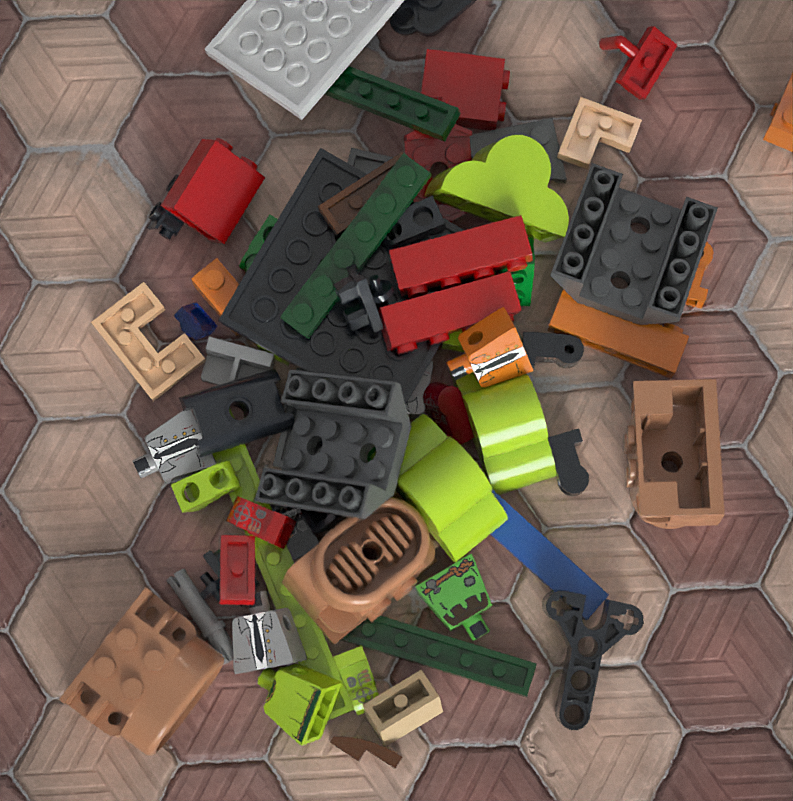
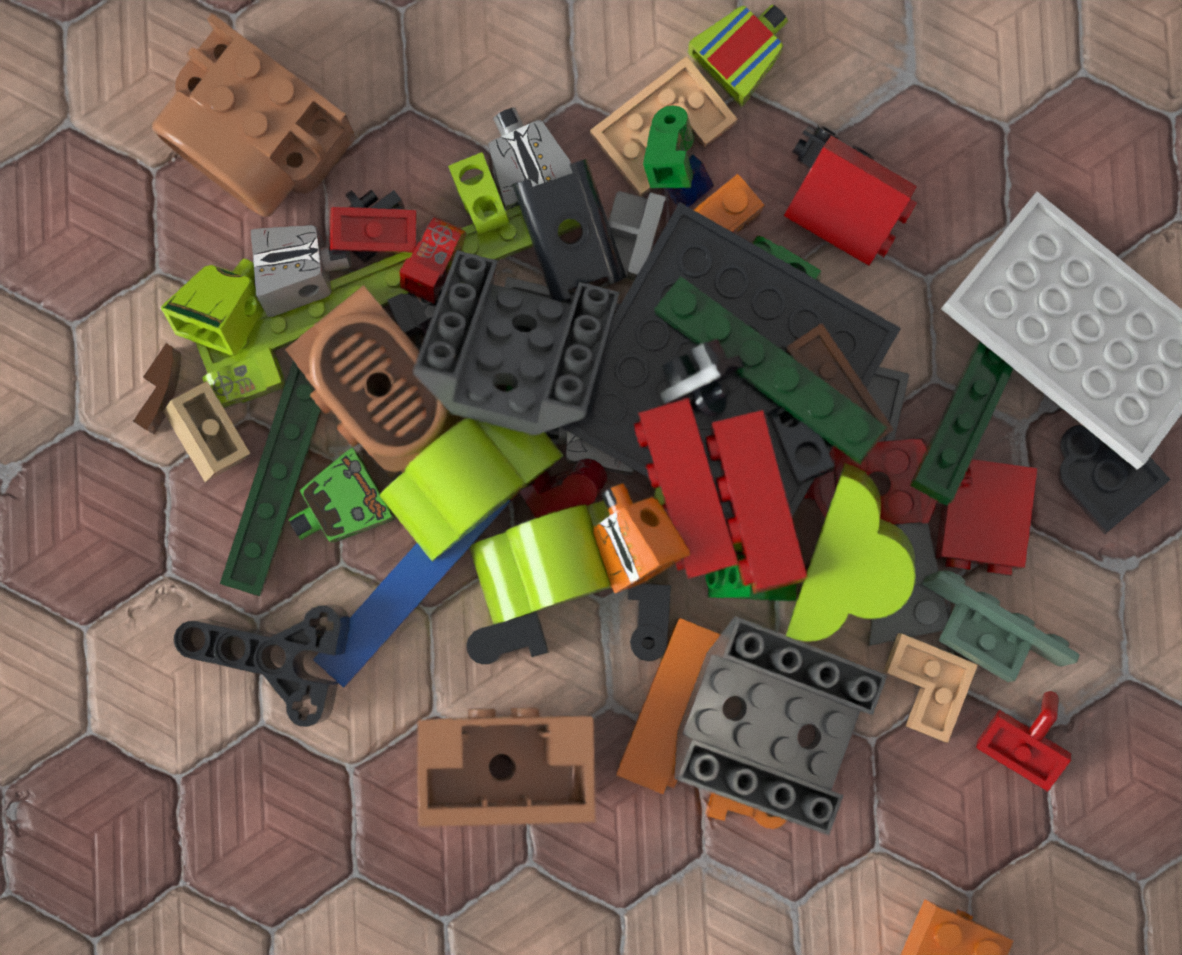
camera: 90 degrees right, 5 degrees up
light grey pin [167,569,233,665] -> none
none -> green leg [643,105,694,188]
none -> torso [688,4,788,107]
none -> sand green bracket [922,570,1080,682]

